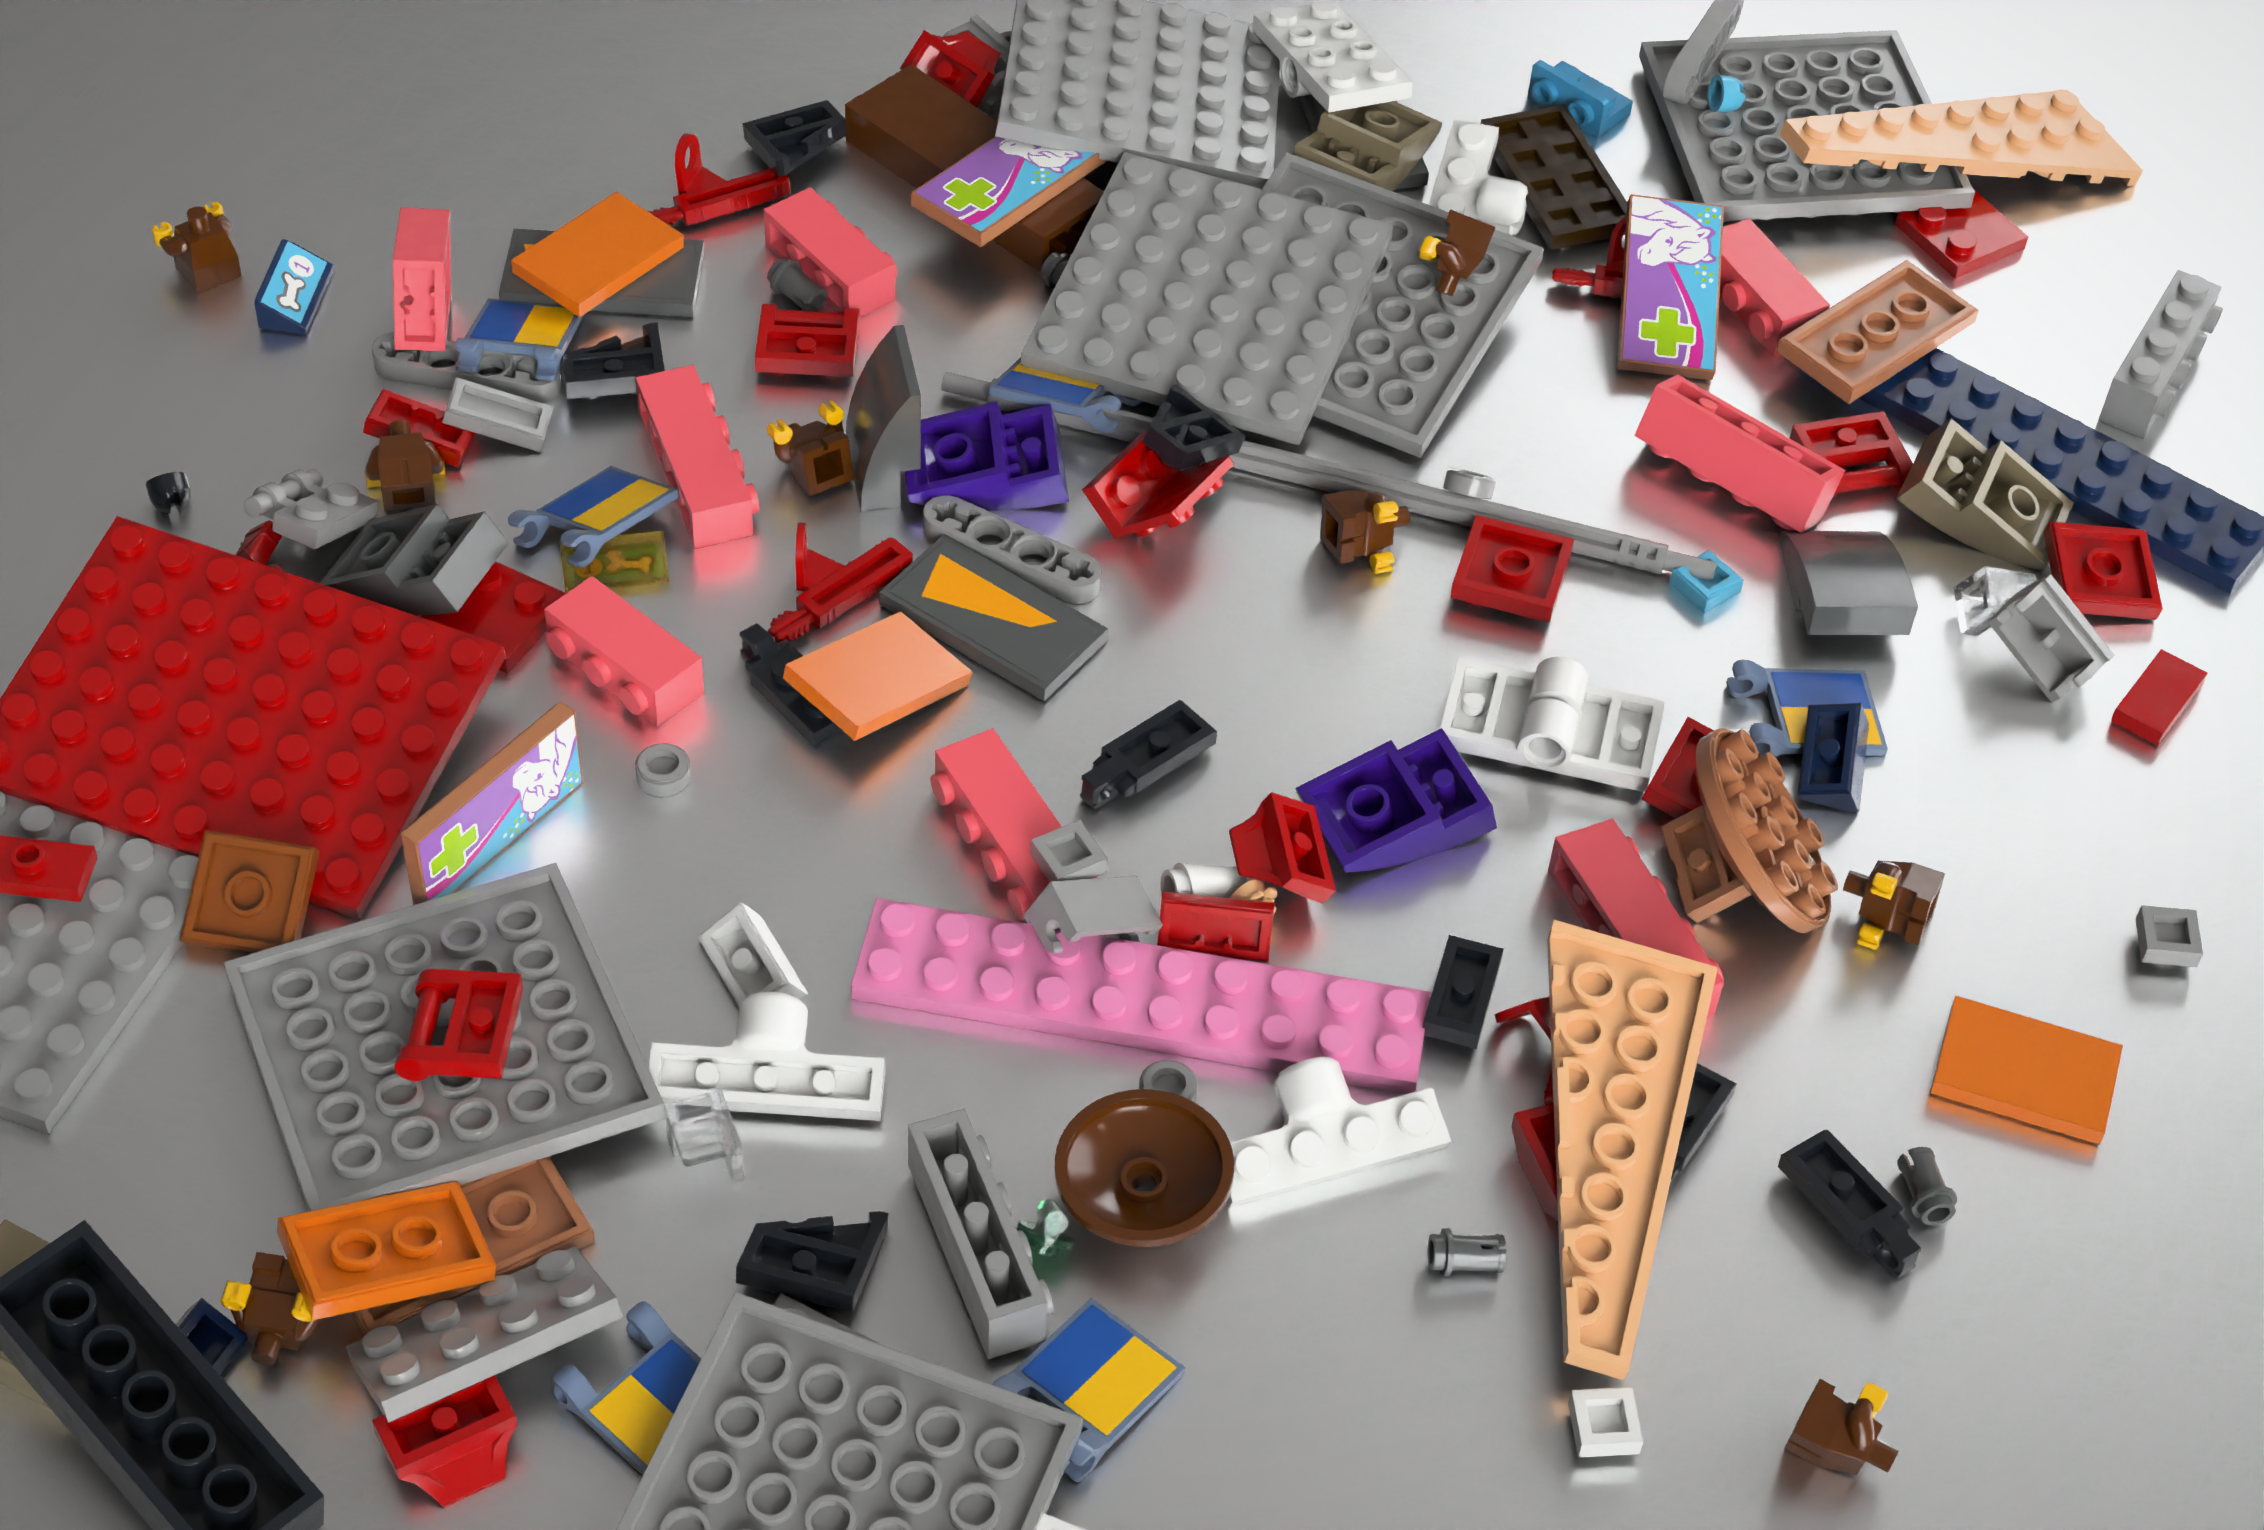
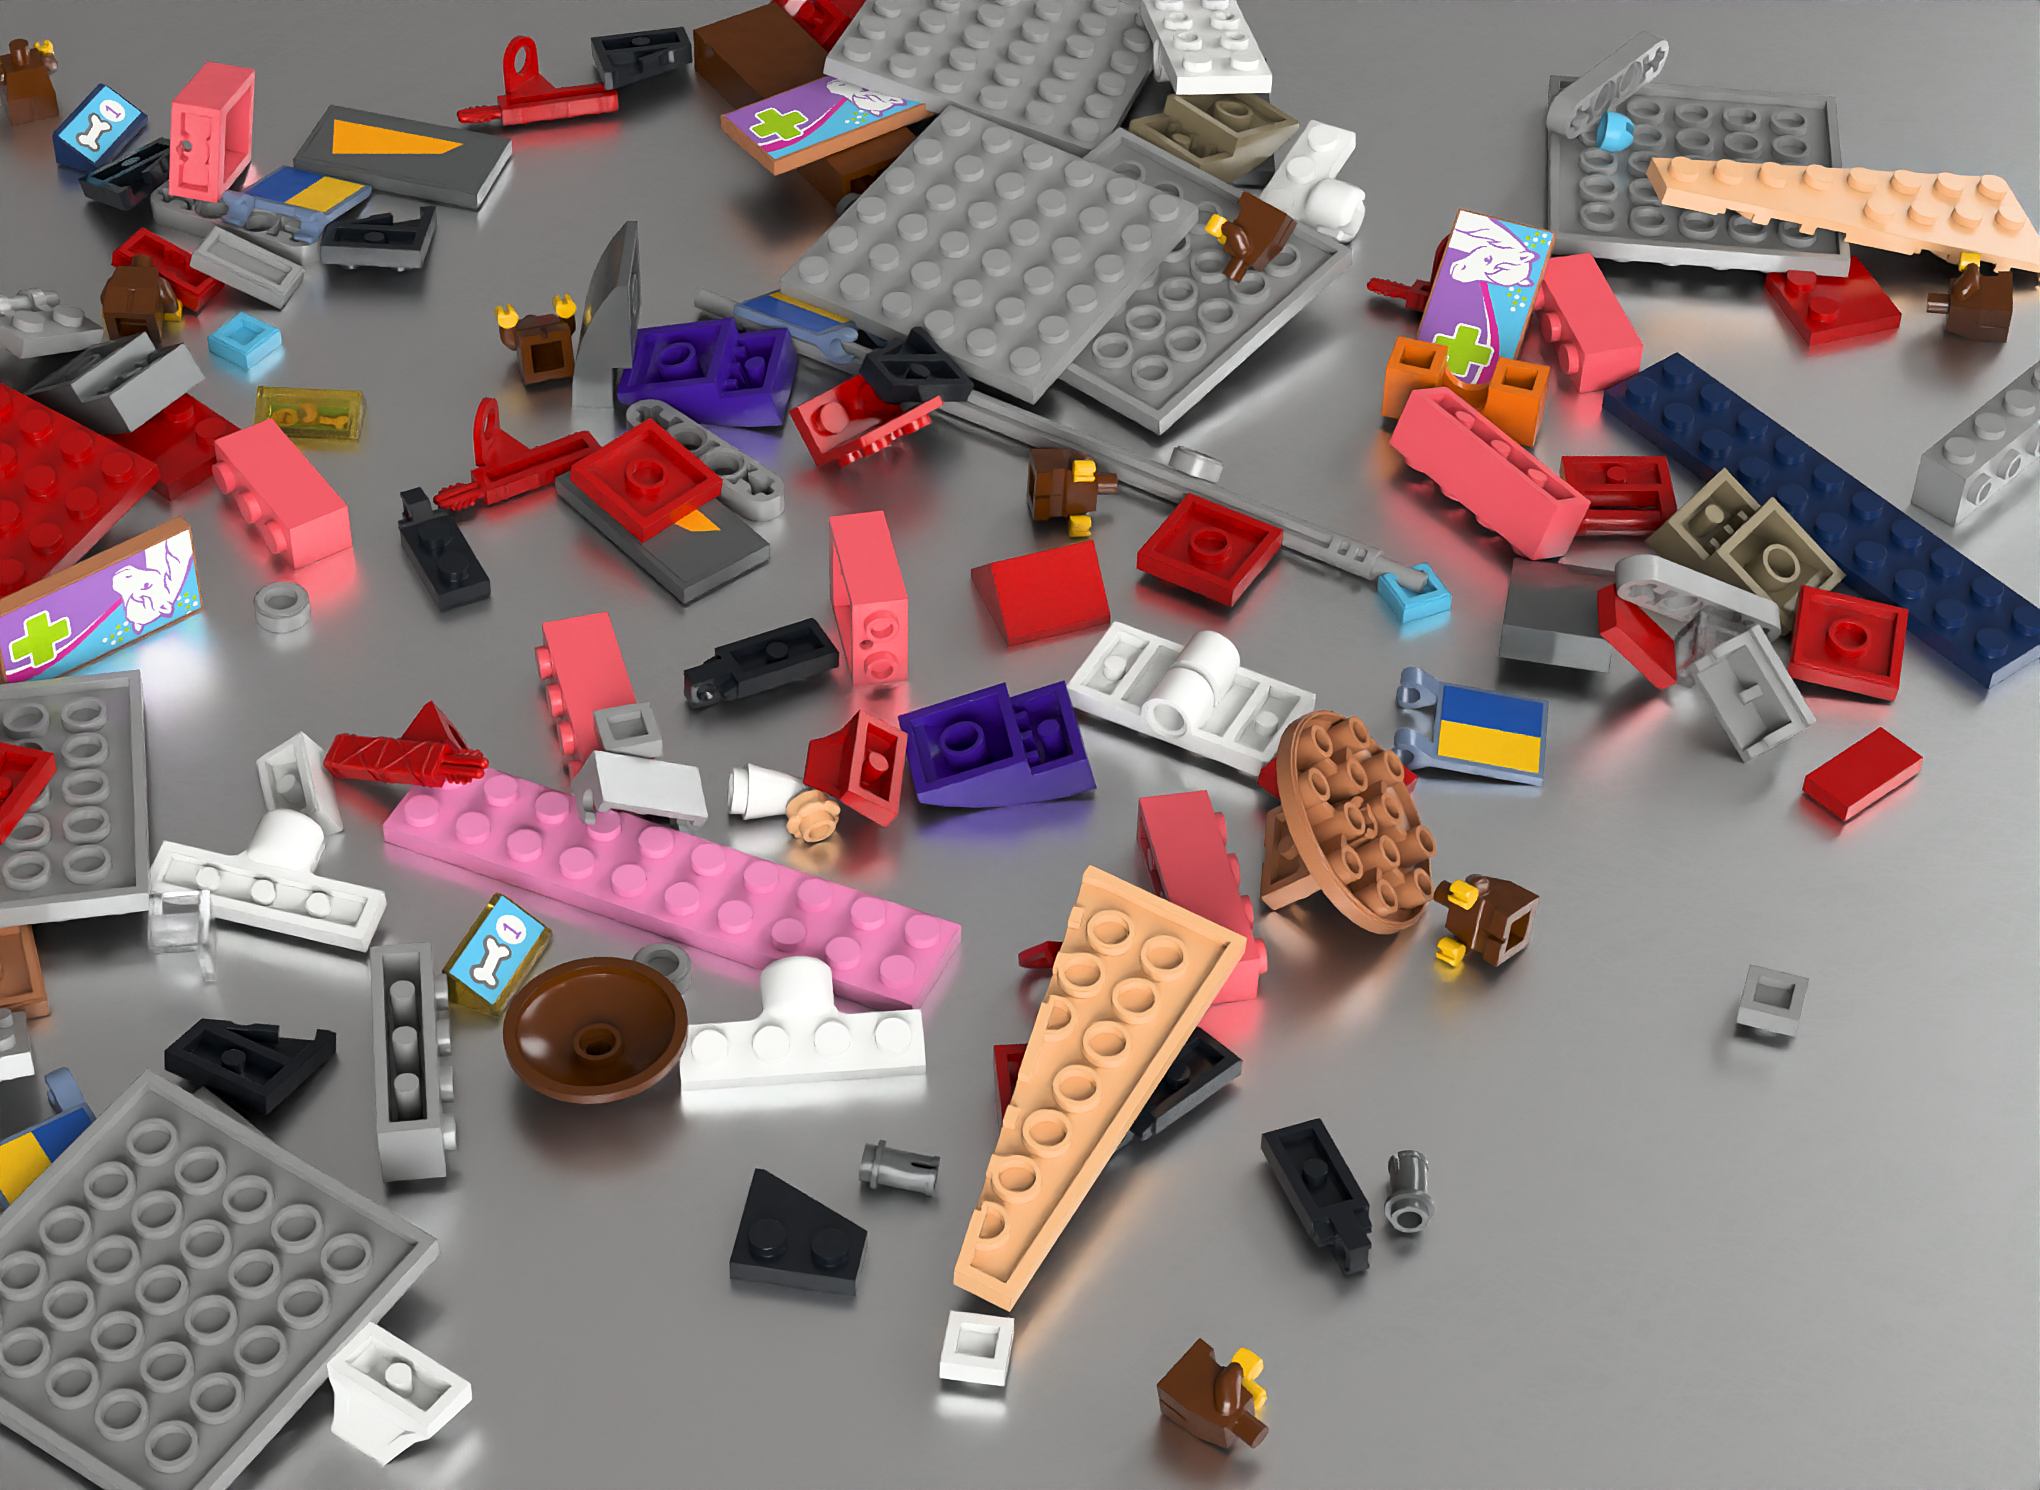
camera: 15 degrees right, 5 degrees down
flag [508,466,679,568] -> none
orange tile [511,192,684,317] -> none
coral brick [635,365,759,549] -> none
red plate [755,304,860,377] -> none
coral brick [764,187,897,317] -> none
dark grey pin [767,258,828,311] -> none
orange tile [783,611,972,741] -> none
flag [992,1298,1186,1482] -> none
clear green plate [1016,1199,1075,1258] -> none
red plate [1157,891,1274,962] -> none
black plate [1422,935,1504,1049] -> none
dark brown plate [1481,104,1627,250] -> none
dark azure bracket [1527,60,1633,139] -> none
nougat tile [1777,260,1979,404] -> none
dark blue slope [1798,703,1869,812] -> none
orange tile [1930,995,2123,1144] -> none
none -> black wing [78,137,184,211]
none -> medium azure tile [207,311,282,370]
none -> red piece [323,700,489,788]
none -> slope [442,892,553,1018]
none -> red plate [570,418,723,543]
none -> black wing [729,1168,868,1297]
none -> coral window [829,510,908,687]
none -> red slope [971,540,1111,647]
none -> orange arch [1381,336,1550,447]
none -> red tile [1597,583,1677,690]
none -> light grey beam [1615,554,1782,642]
none -> reddish brown piece [1926,252,2013,343]

